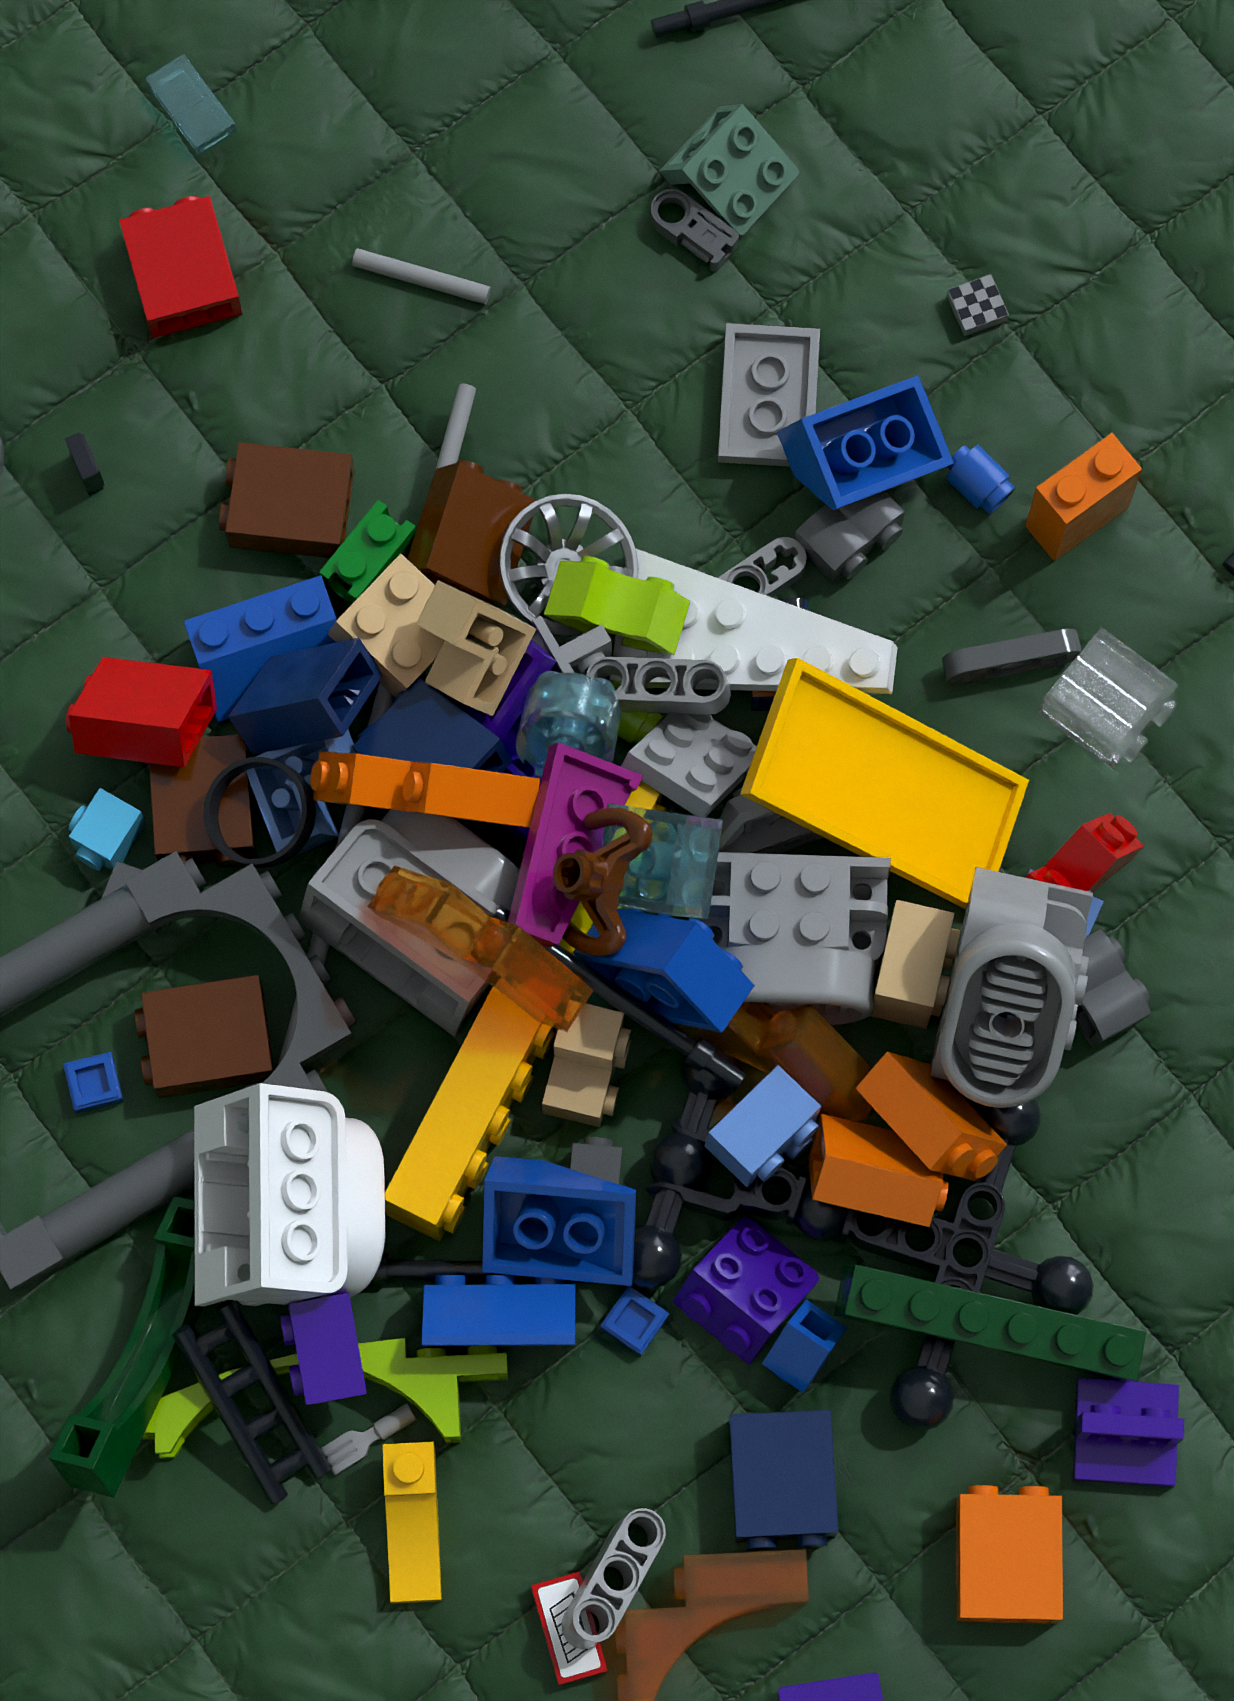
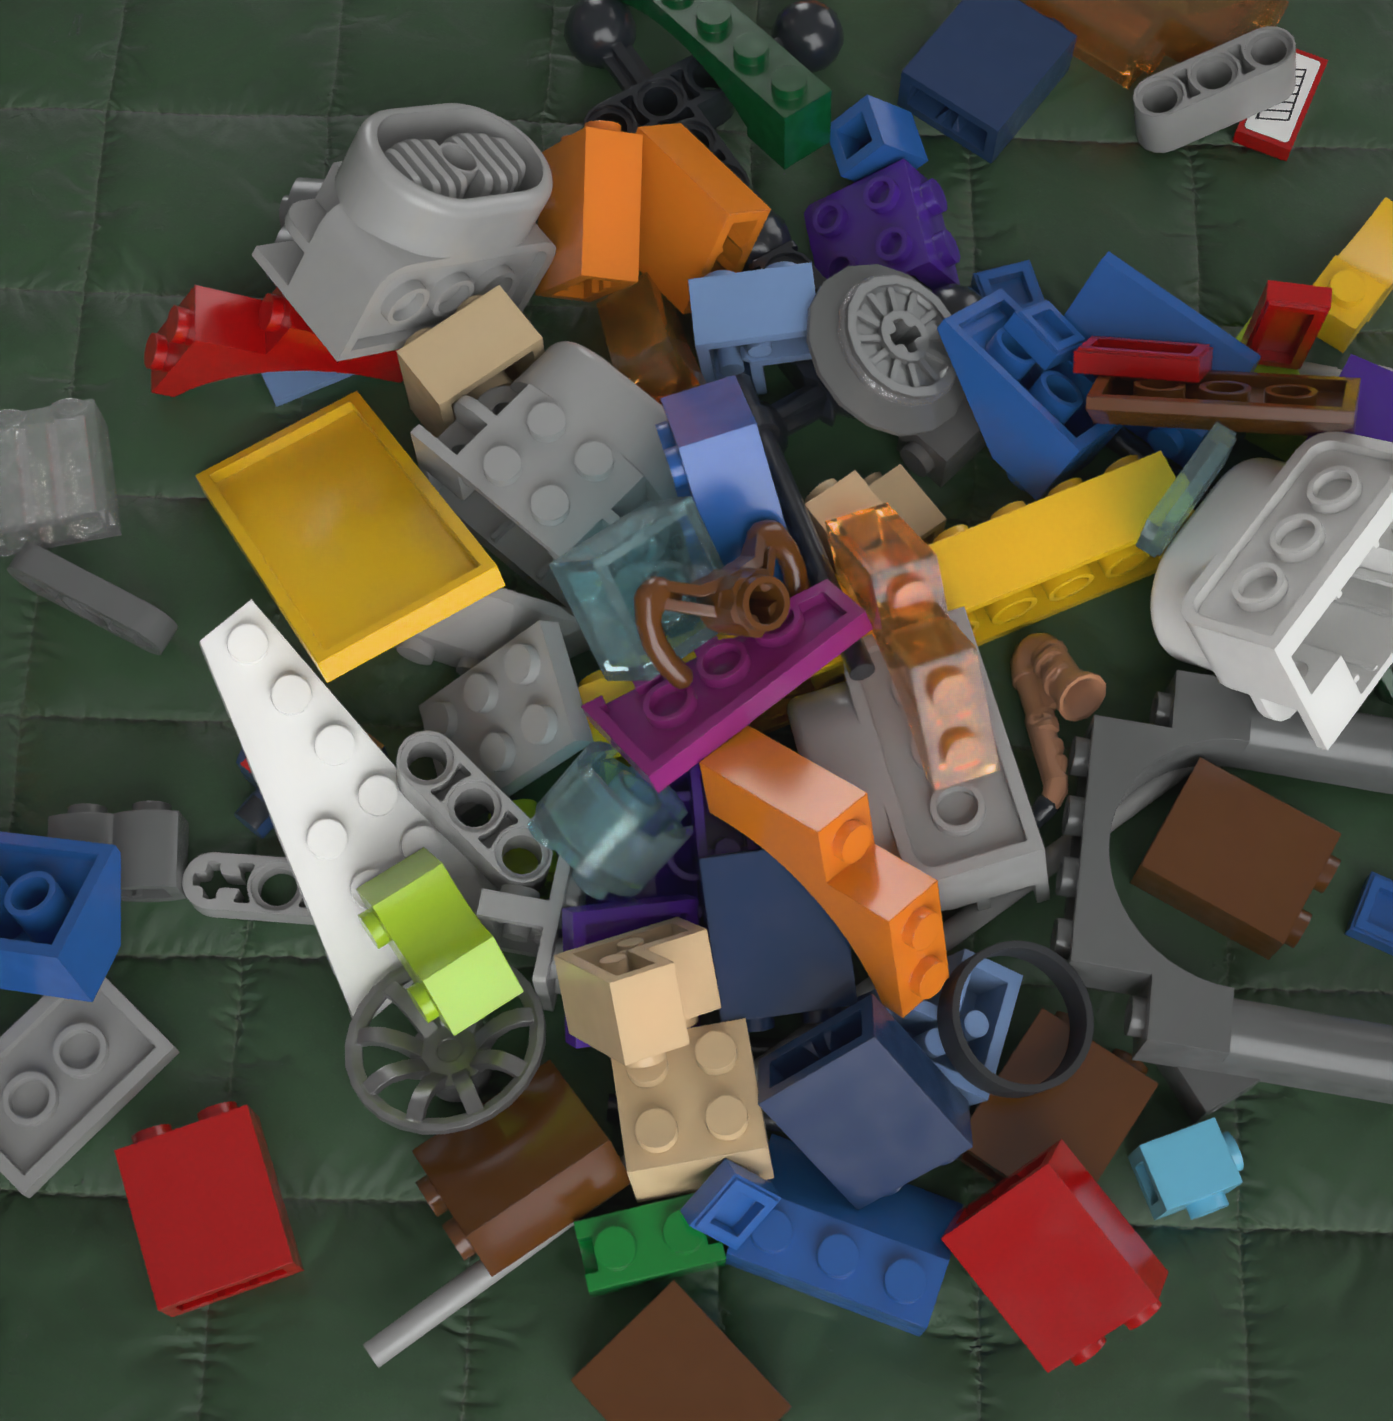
camera: 140 degrees left, 5 degrees down
none -> red brick [114,1101,304,1317]
none -> blue tile [680,1158,782,1250]
none -> dark grey piece [806,264,965,437]
none -> blue tile [1003,300,1086,371]
none -> nougat piece [1010,633,1106,829]
none -> red tile [1073,336,1213,383]
none -> reddish brown slope [1086,370,1361,436]
none -> clear light blue tile [1136,422,1237,558]
none -> red tile [1241,280,1332,370]

